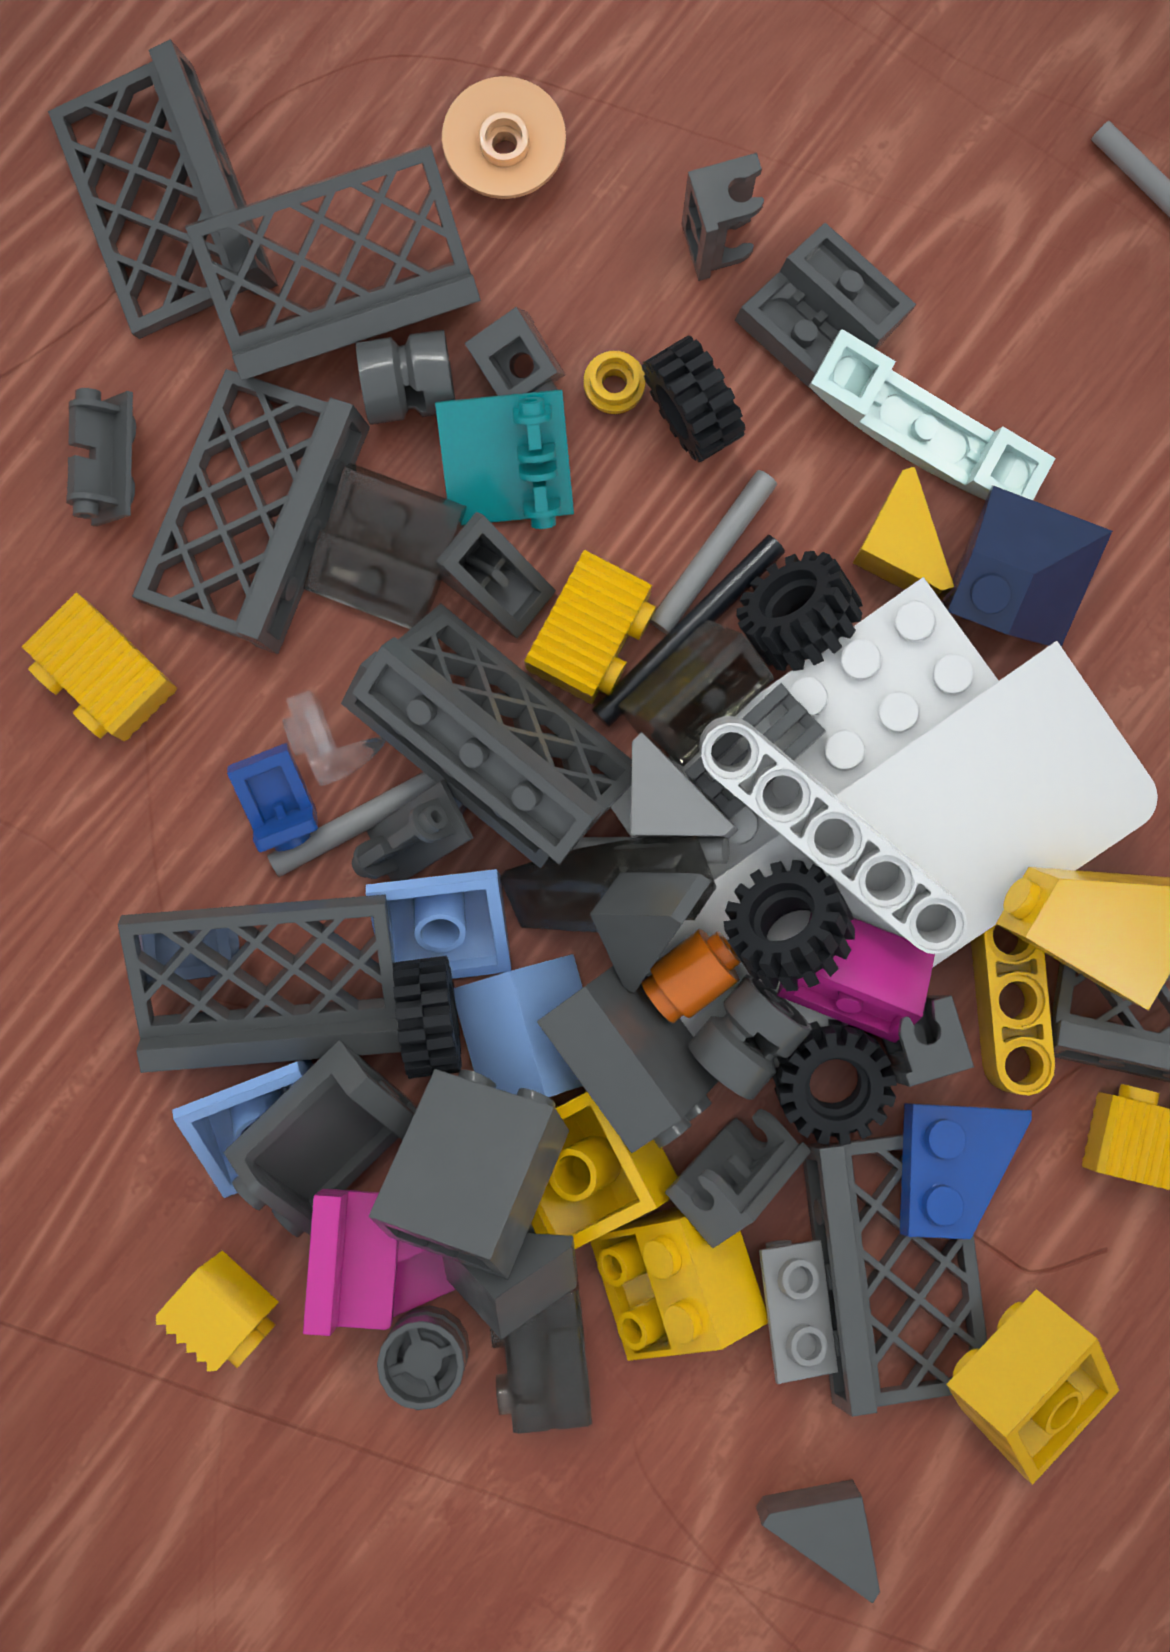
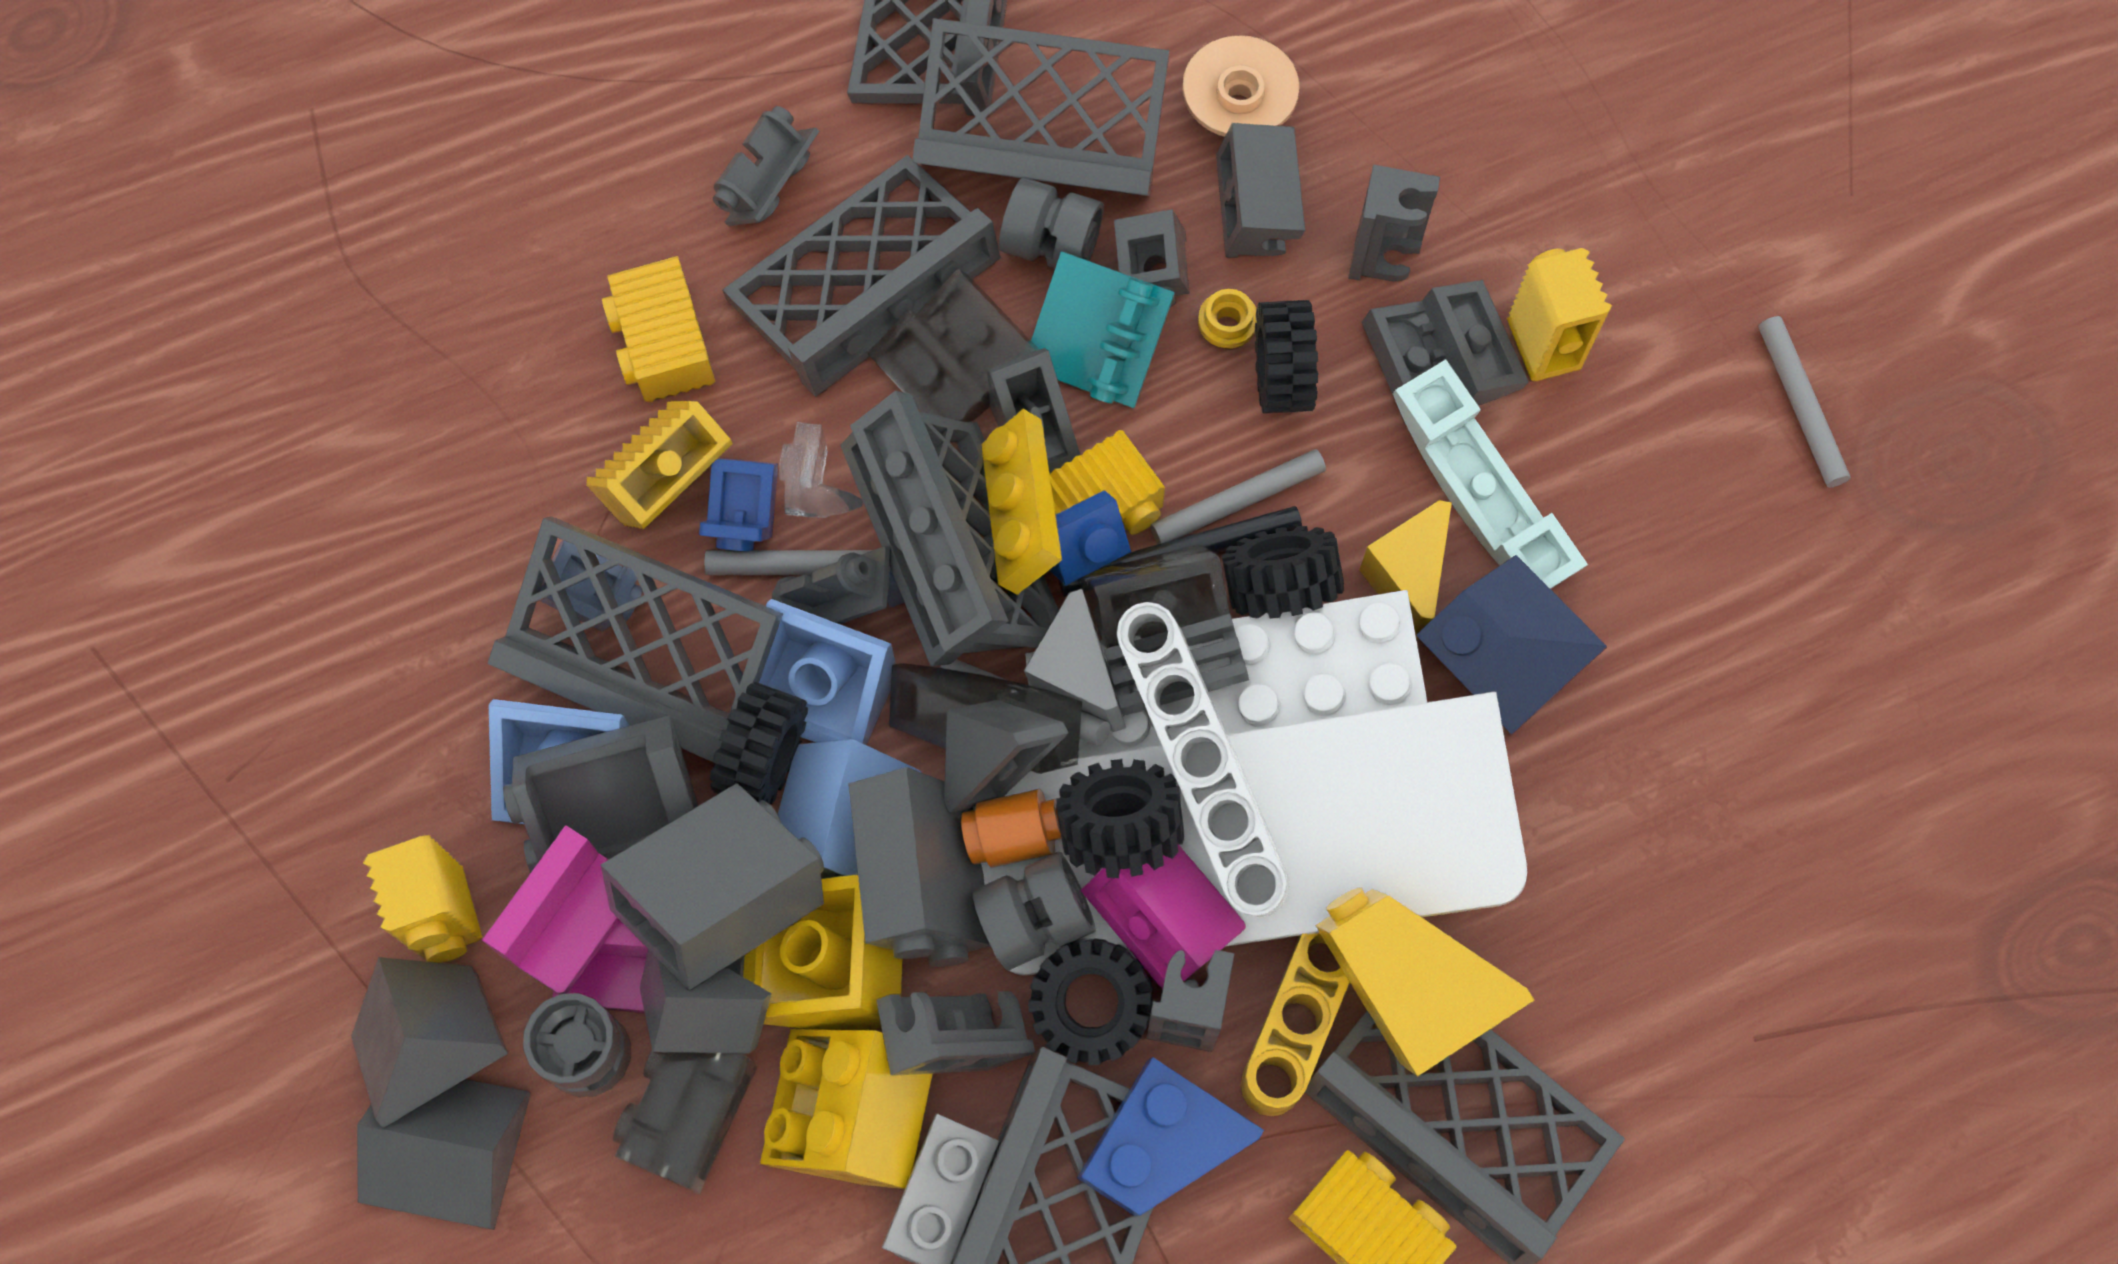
camera: 30 degrees right, 15 degrees down
none -> dark grey slope [351,957,508,1128]
none -> dark grey slope [357,1079,531,1230]
none -> yellow brick [587,401,733,529]
none -> yellow plate [981,409,1062,595]
none -> blue bracket [1049,490,1131,586]
none -> dark grey hinge [1216,123,1305,258]
none -> yellow brick [1507,248,1612,381]

